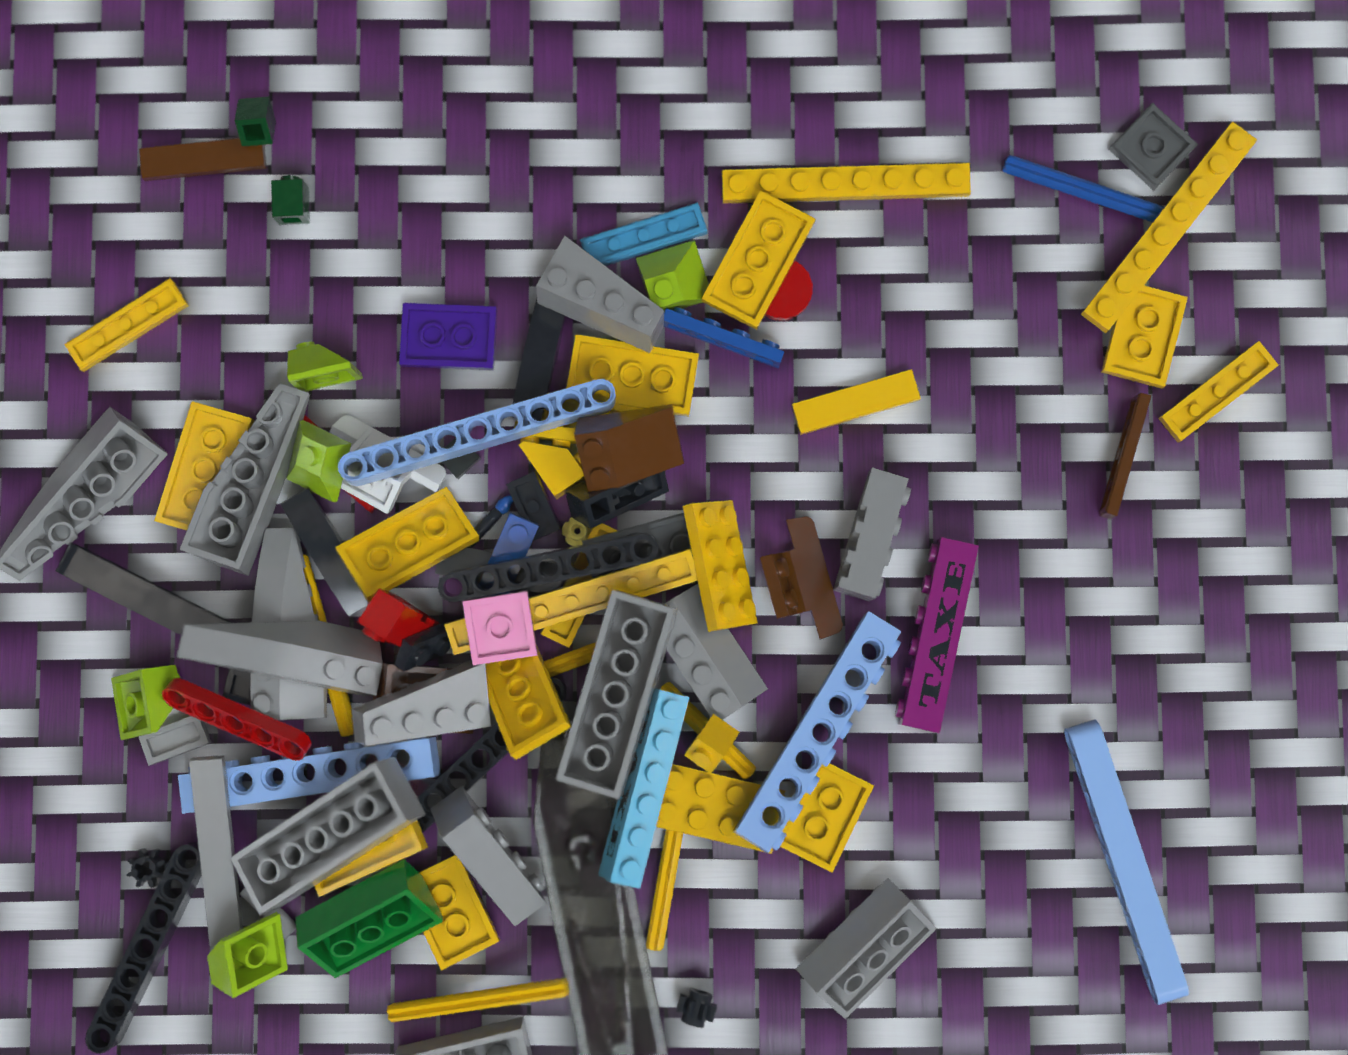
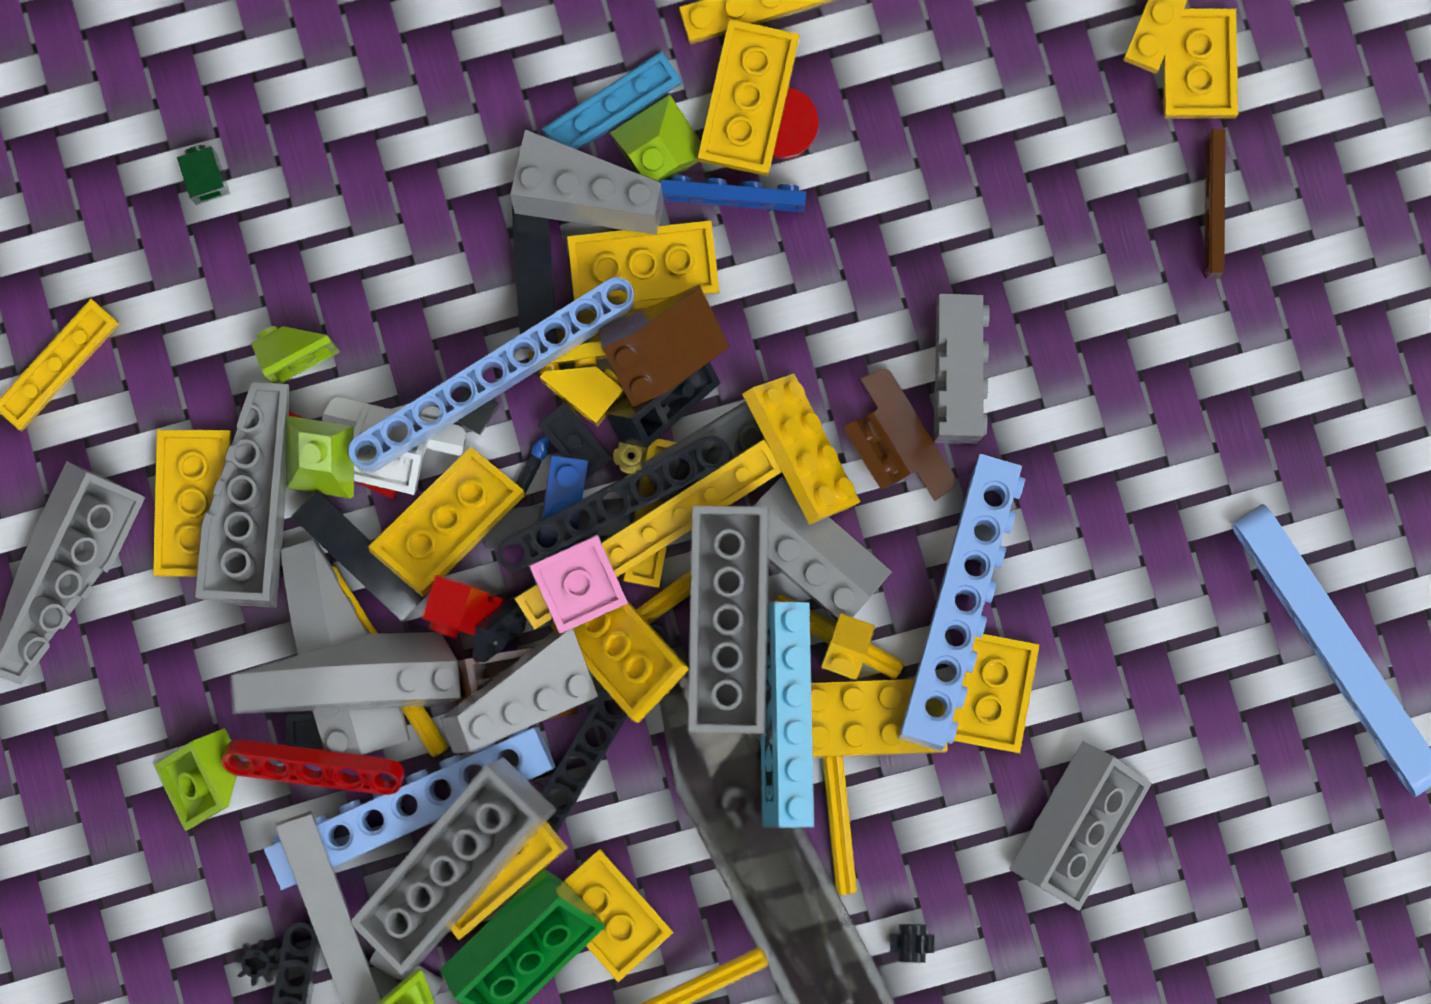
camera: 20 degrees left, 0 degrees up
black beam [55,542,233,635] -> none
reddish brown tile [139,138,267,181] -> none
light grey tile [139,716,212,766] -> none
dark green brick [234,97,276,147] -> none
dark purple plate [399,303,497,370] -> none
light grey wedge [431,786,546,926] -> none
yellow tile [791,369,921,435] -> none
magenta brick [895,537,979,733] -> none
yellow plate [1158,341,1279,443] -> none

